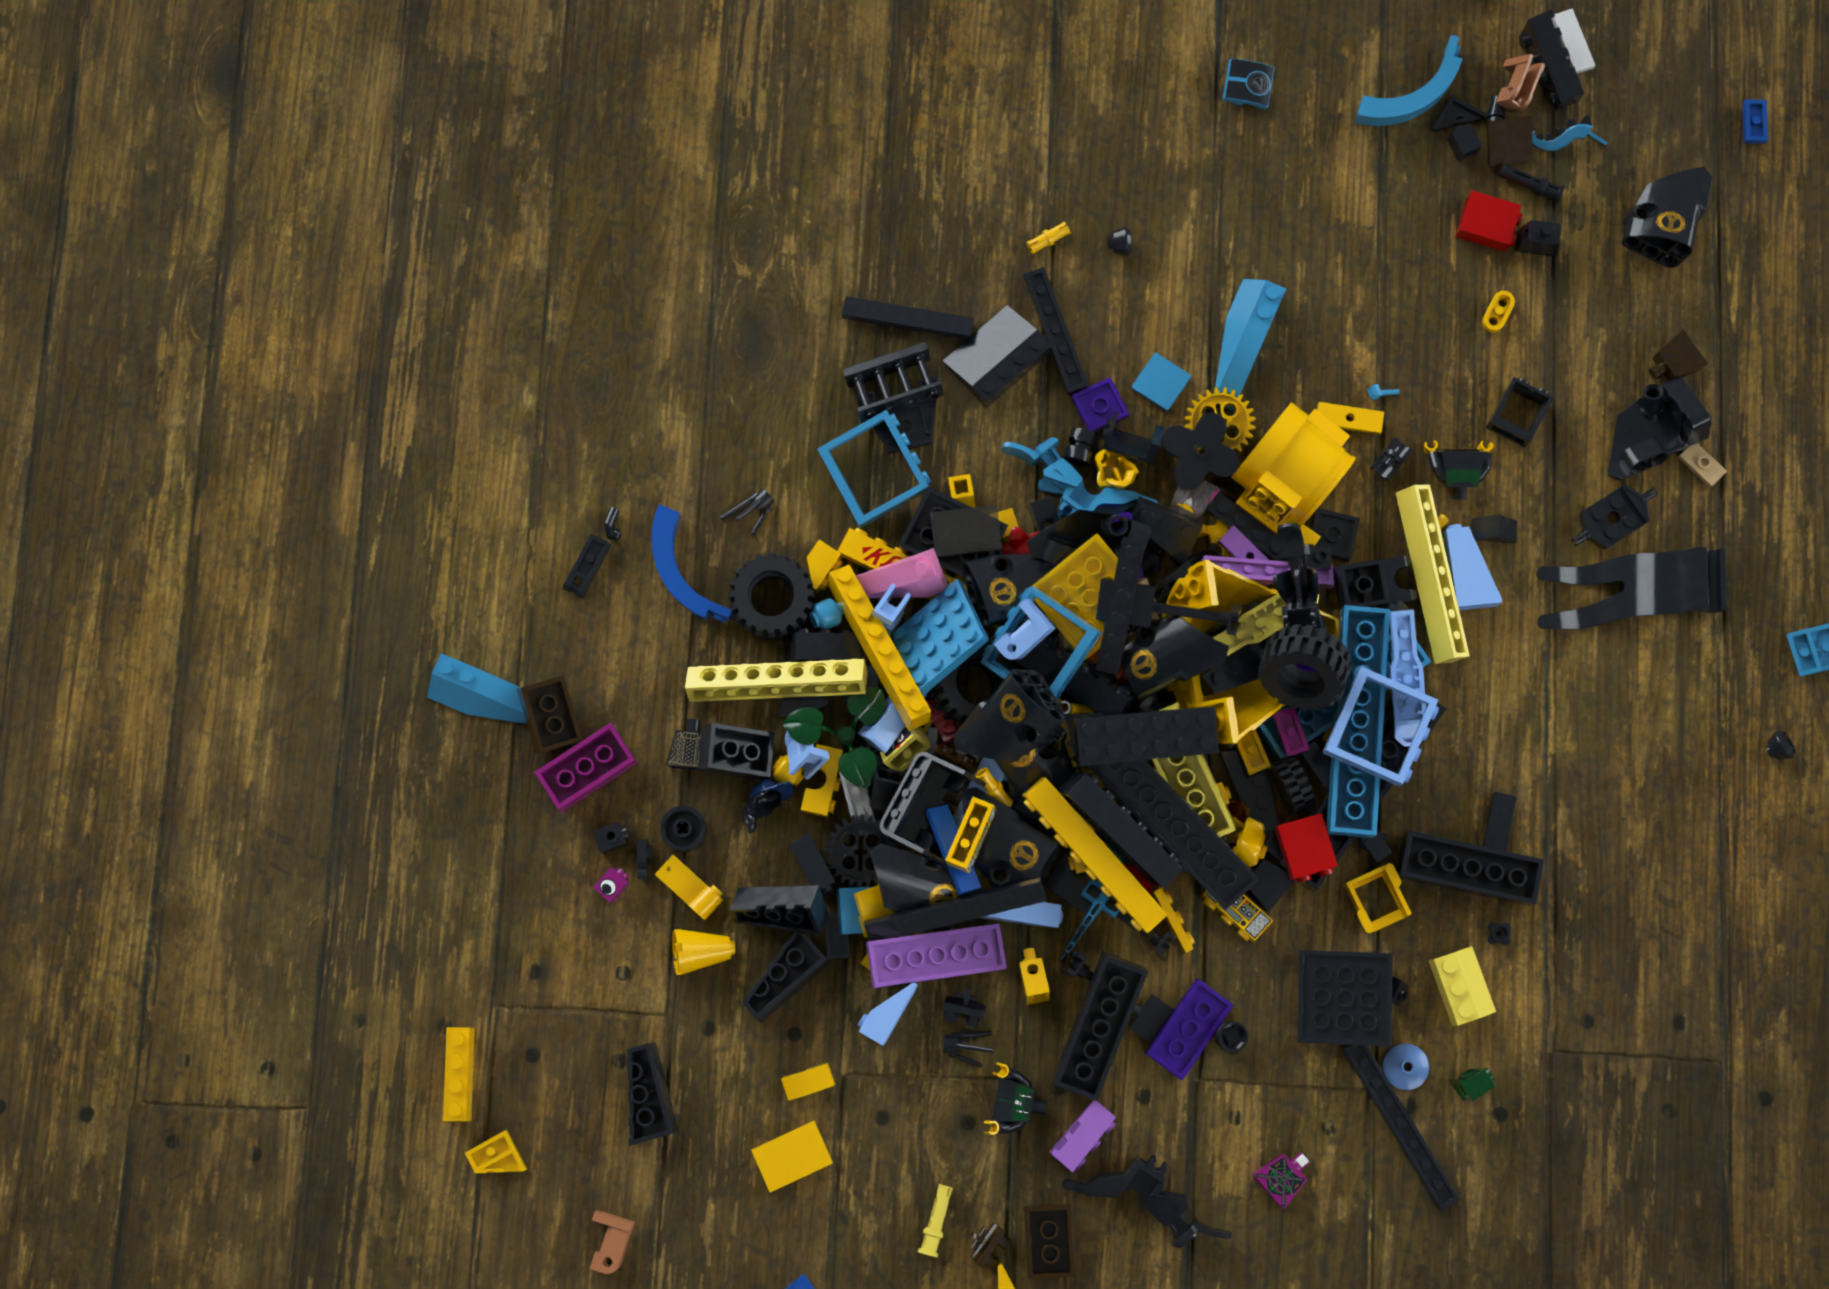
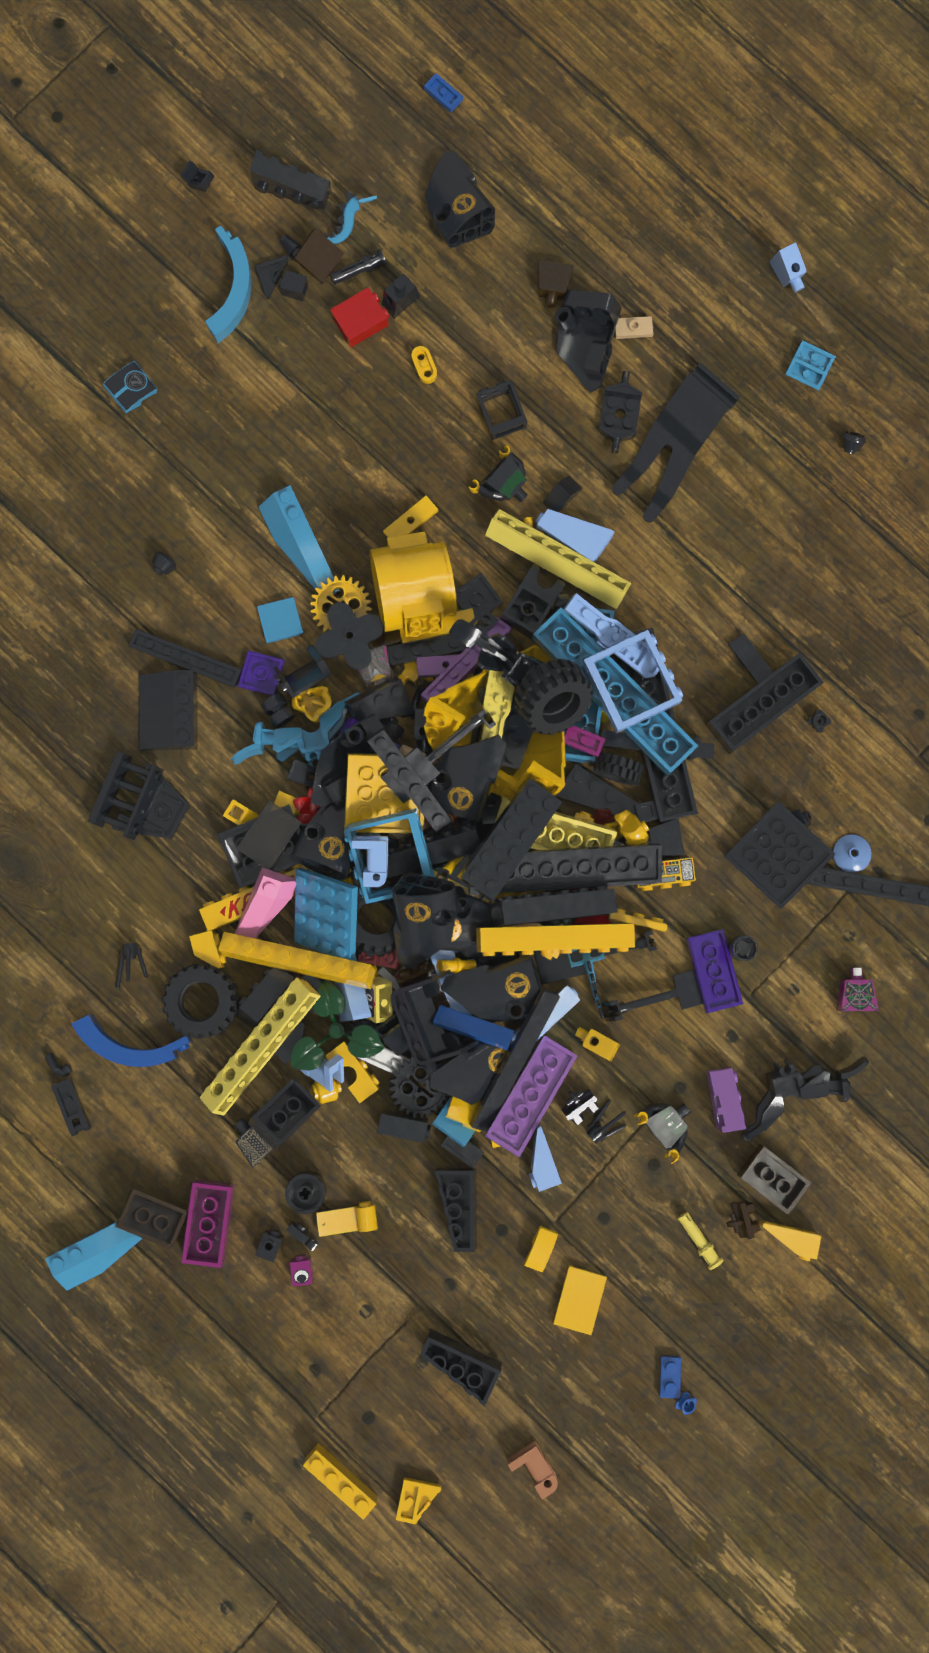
camera: 55 degrees left, 5 degrees up
yellow cone [672,929,735,975] -> none
black wedge [730,885,828,935] -> none
black hair [742,778,794,834] -> none
dark azure head [809,598,844,630] -> none
dark azure window [817,410,931,528] -> none
black tile [842,296,974,340] -> none
light blue piece [872,584,911,637] -> none
yellow brick [945,797,997,873] -> none
yellow pin [1026,221,1070,254] -> none
black brick [1052,951,1148,1101] -> none
yellow plate [1236,729,1271,776] -> none
red brick [1275,813,1338,883] -> none
yellow piece [1343,863,1412,935] -> none
dark azure hand [1367,384,1400,400] -> none
black hips [1370,437,1413,482] -> none
light yellow slope [1429,946,1496,1026] -> none
dark green window [1448,1068,1496,1102] -> none
nougat piece [1496,54,1545,113] -> none
white tile [1552,8,1596,74] -> none

